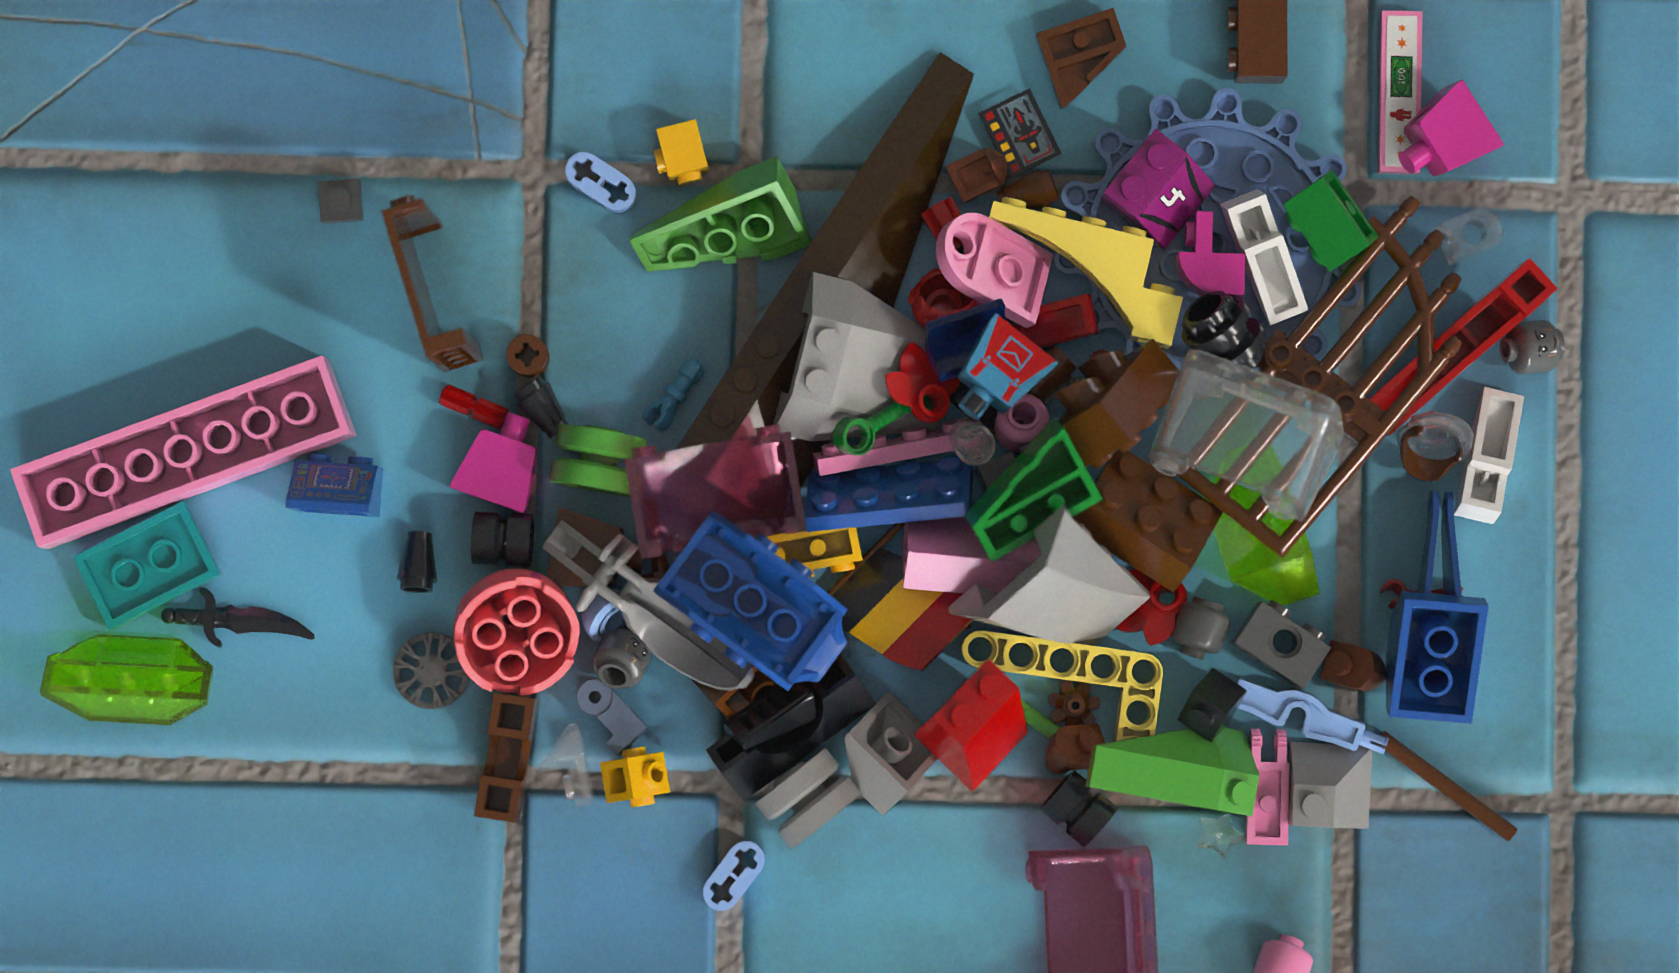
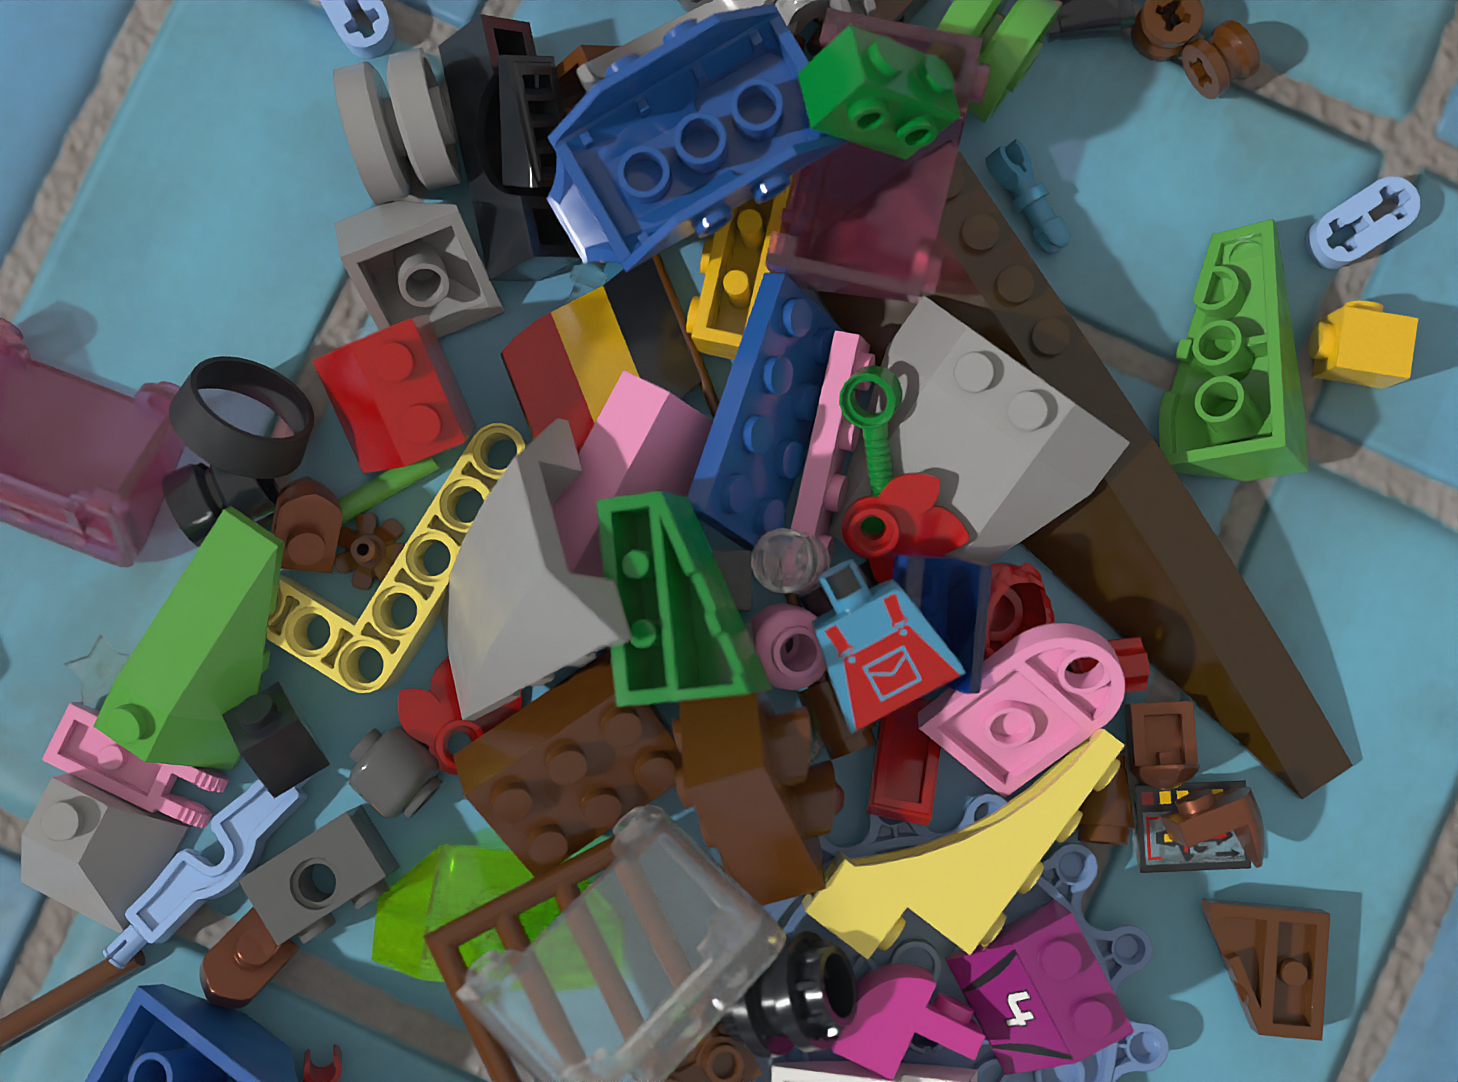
camera: 115 degrees right, 0 degrees up
none -> black tyre [169,356,314,479]
none -> green brick [798,24,961,160]
none -> copper plate [1160,787,1265,868]
none -> reddish brown wheel [1182,20,1260,99]

